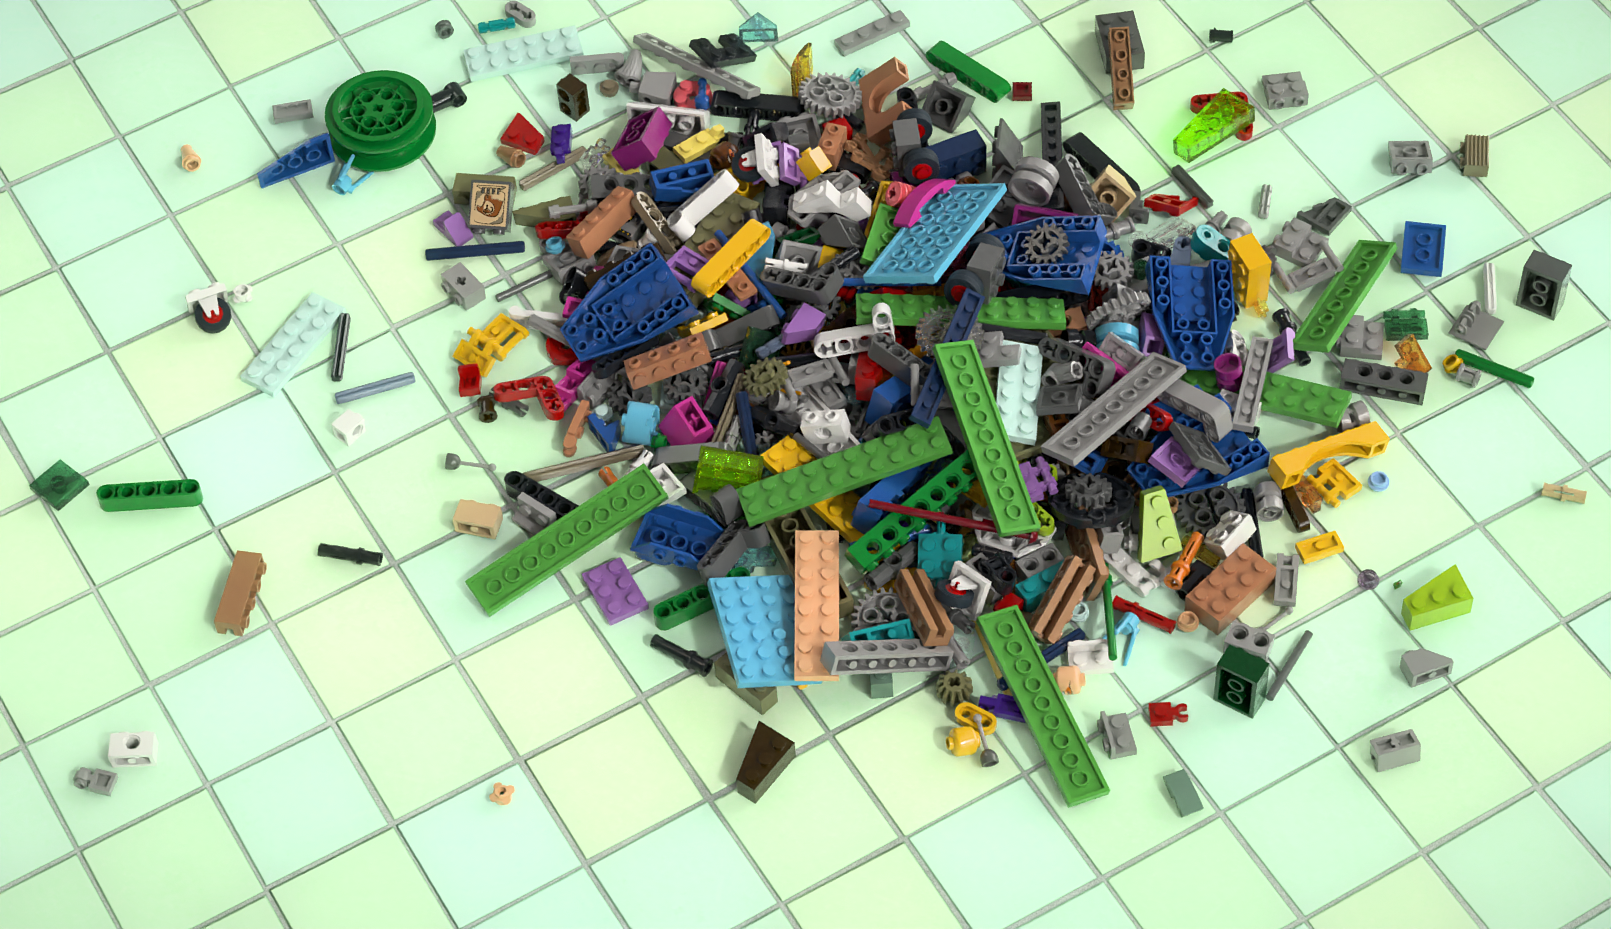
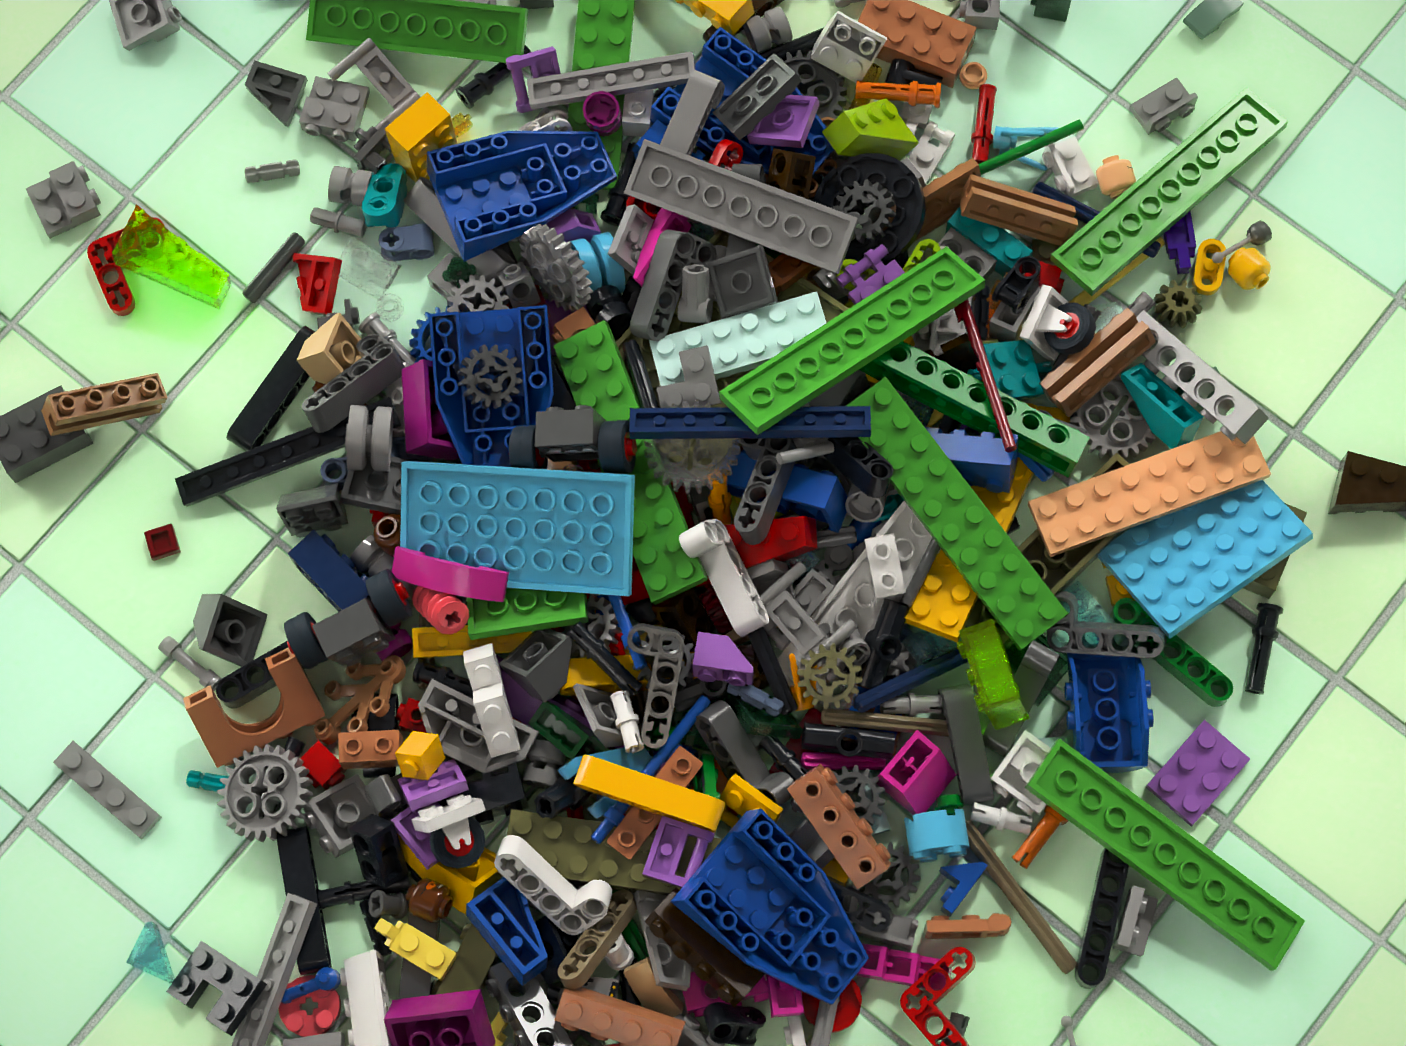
camera: 110 degrees left, 20 degrees up
tan brick [452,499,503,539] -> none
light aqua plate [592,404,613,424] -> none
clear yellow slope [791,42,813,97] -> none
green beam [925,40,1011,103] -> none
black piece [1131,239,1172,263] -> none
red plate [1148,702,1188,727] -> none

